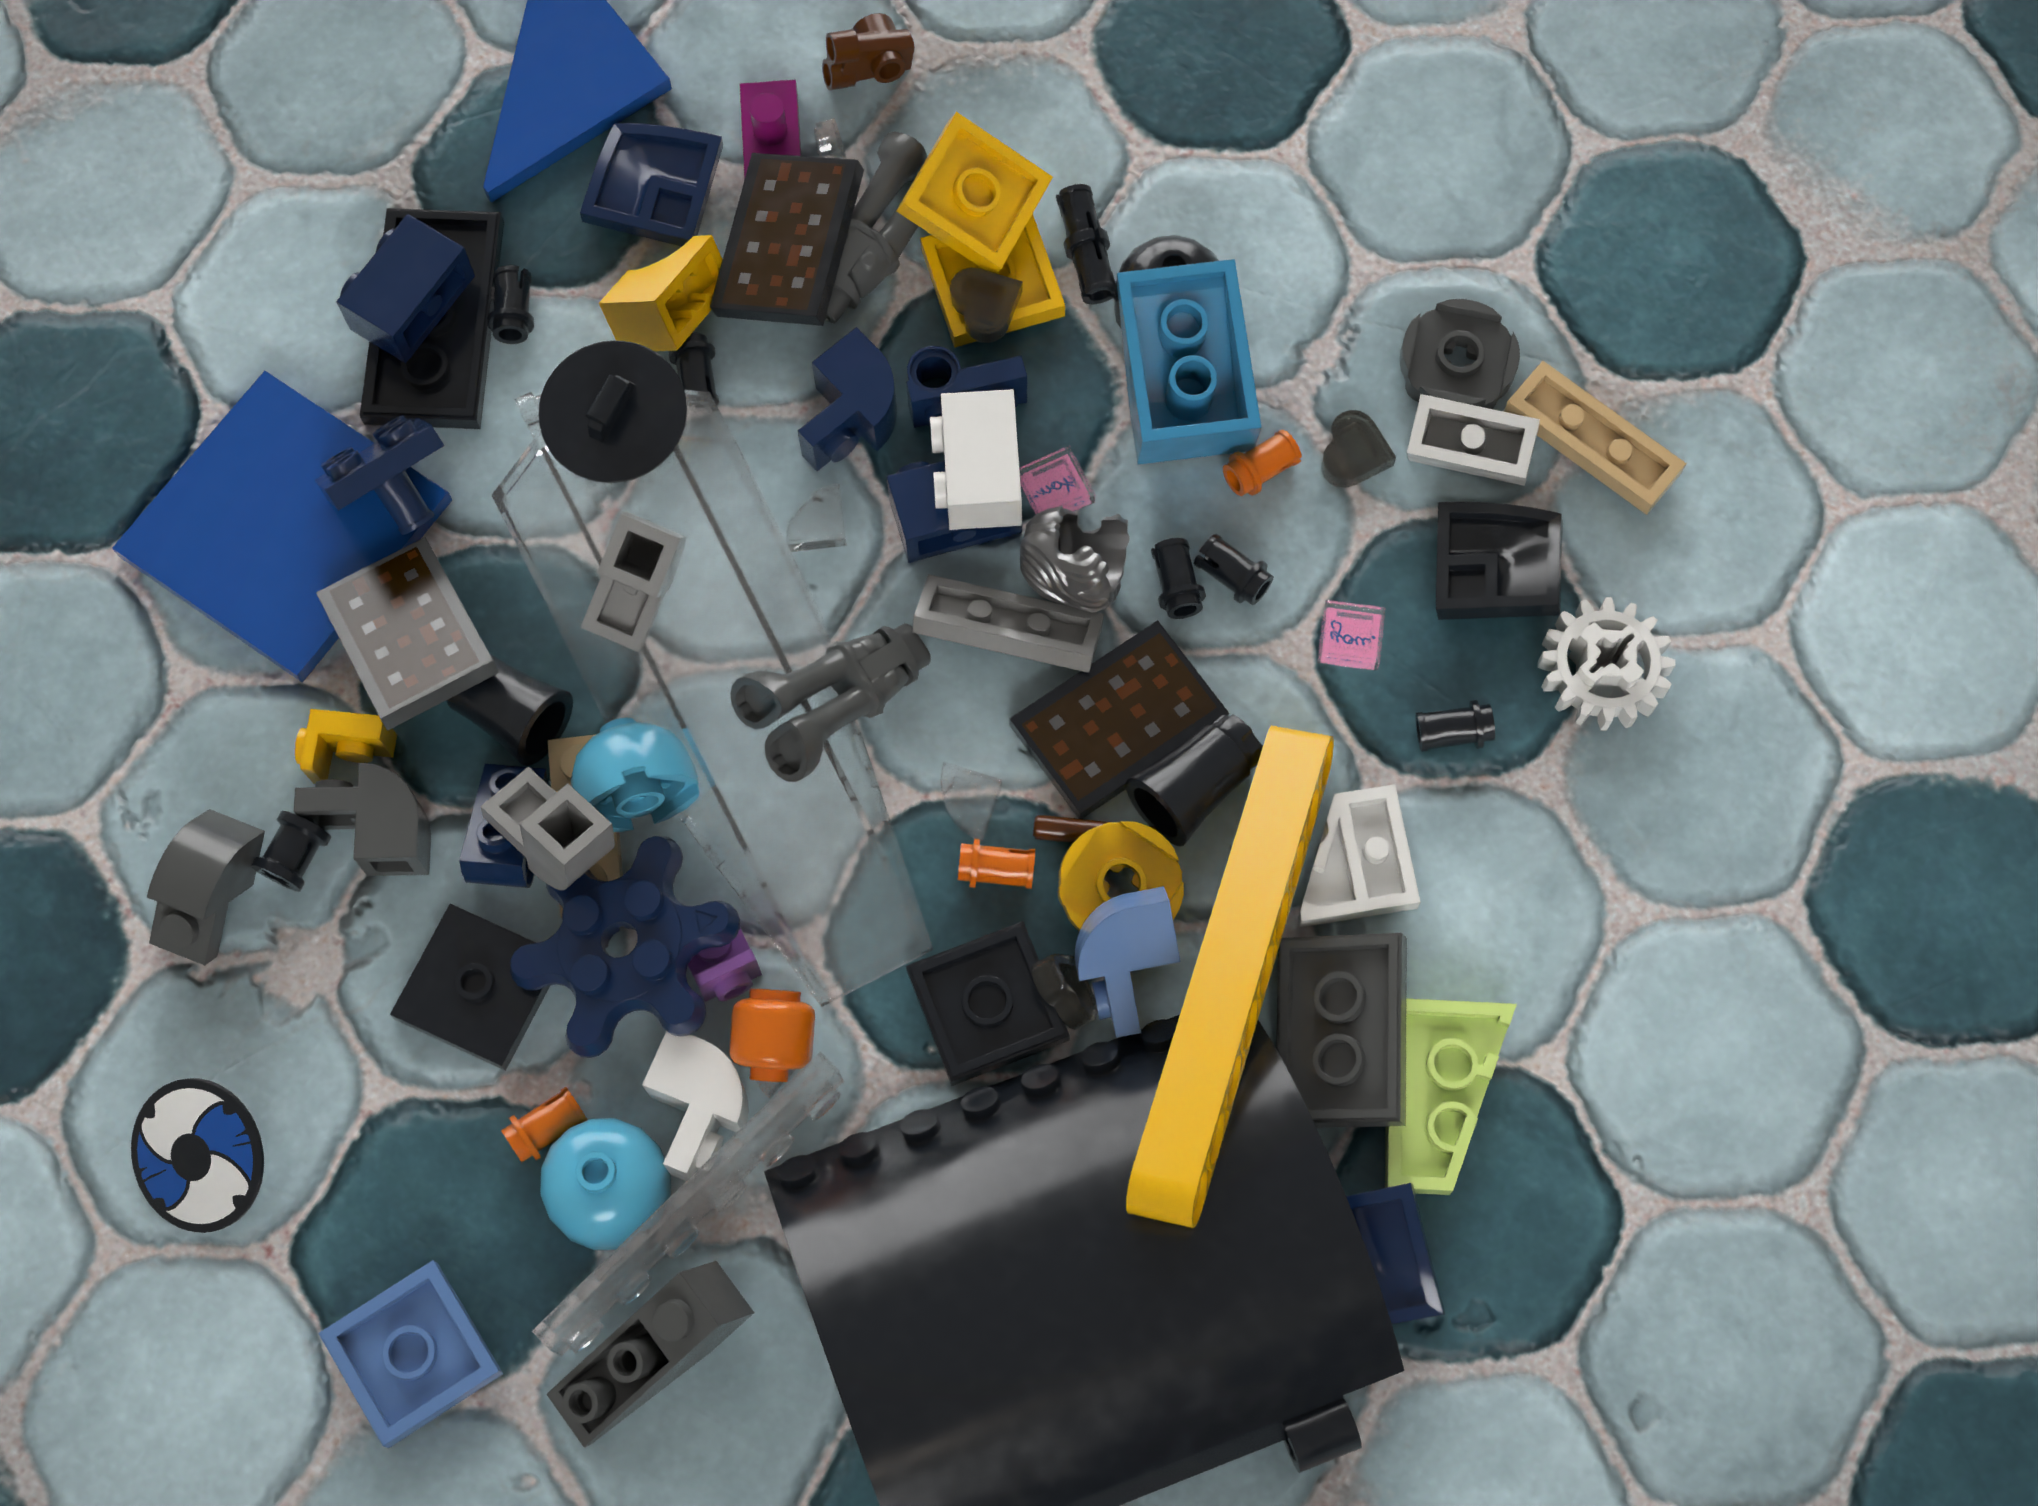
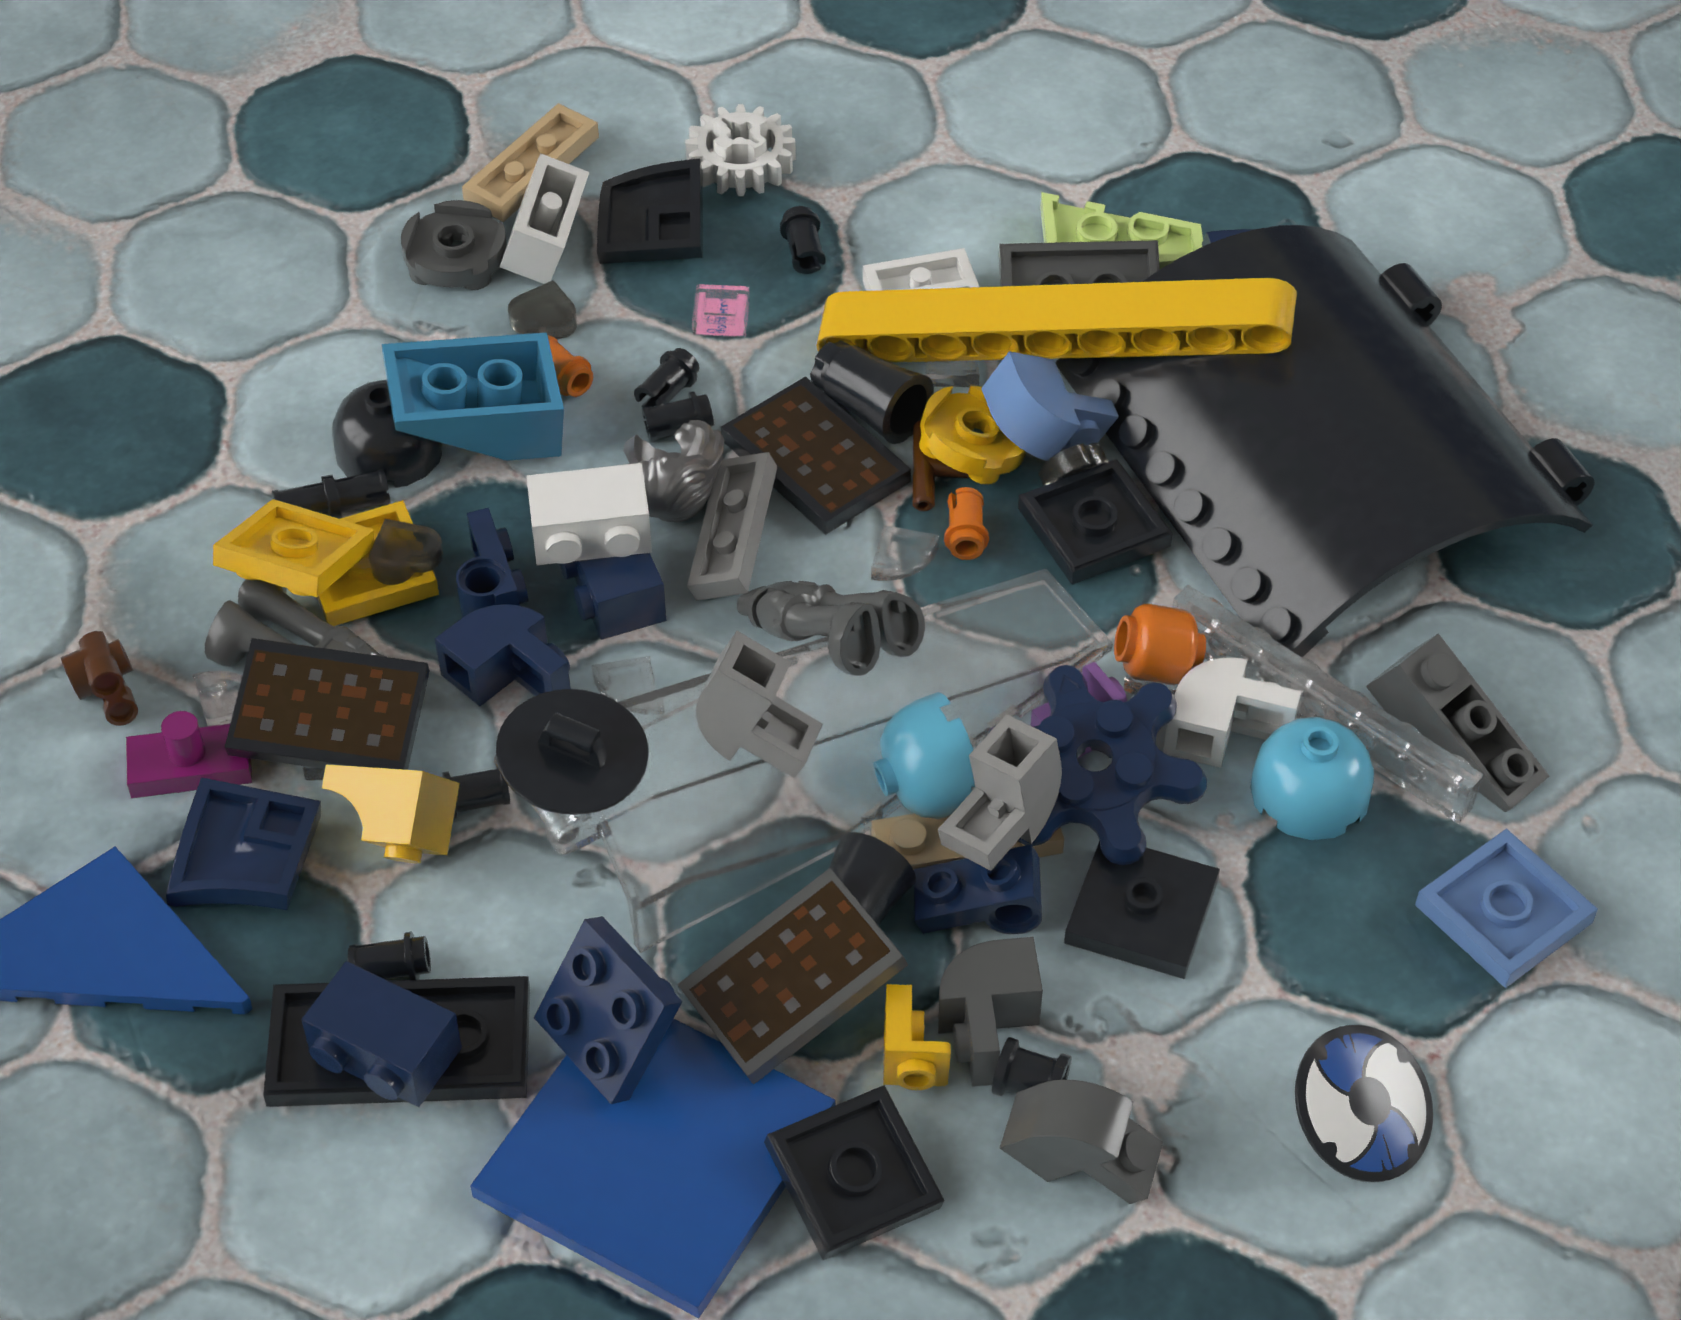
camera: 95 degrees left, 20 degrees down
orange pin [501,1087,588,1163] -> none
none -> black plate [764,1085,945,1260]

